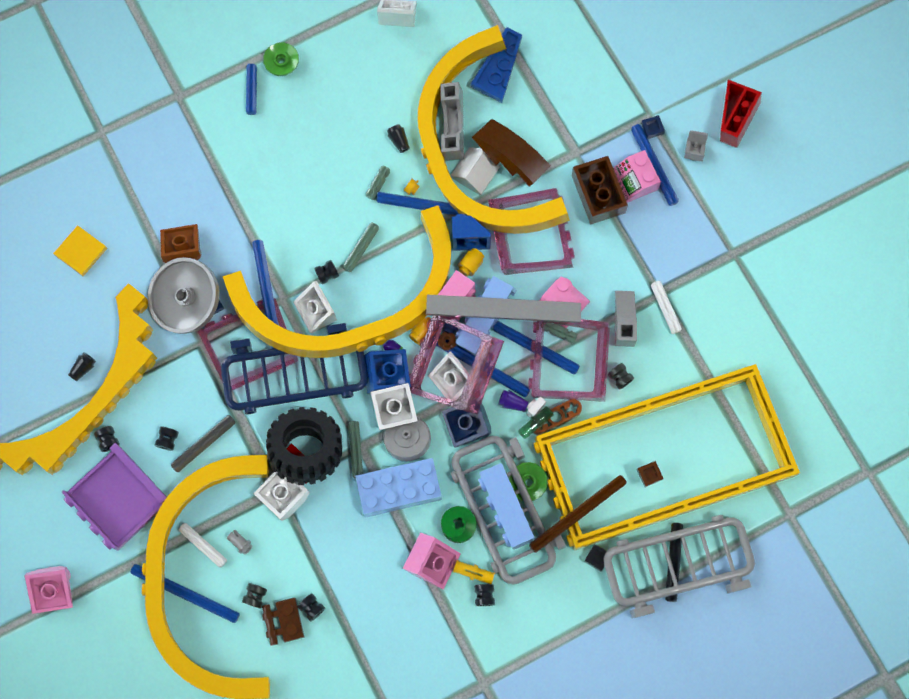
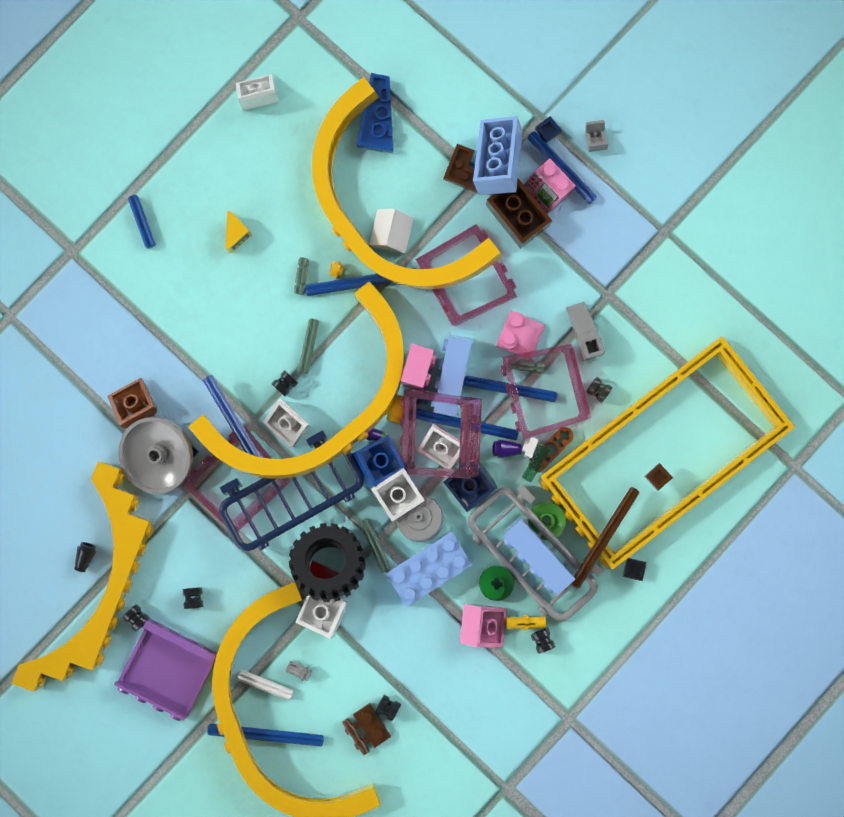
camera: 20 degrees left, 10 degrees up
bright pink slope [25,566,73,614] -> none
yellow tile [53,225,107,277] -> none
dark grey axle [171,415,236,472] -> none
pearl dark grey wheel [242,583,268,609] -> none
bright green dish [263,42,299,76] -> none
black cone [387,124,410,153] -> none
light grey tile [426,295,581,323] -> none
reddish brown plate [438,332,456,351] -> none
light grey arch [441,82,464,161] -> none
blue slope [452,214,491,251] -> none
yellow brick [458,248,484,277] -> none
reddish brown slope [472,119,551,187] -> none
light grey bar [604,515,755,619] -> none
white axle [651,281,682,334] -> none
black axle [665,523,683,602] -> none
red wedge [720,79,762,148] -> none
none -> yellow slope [225,211,252,253]
none -> reddish brown plate [443,144,478,193]
none -> light blue brick [473,116,523,195]

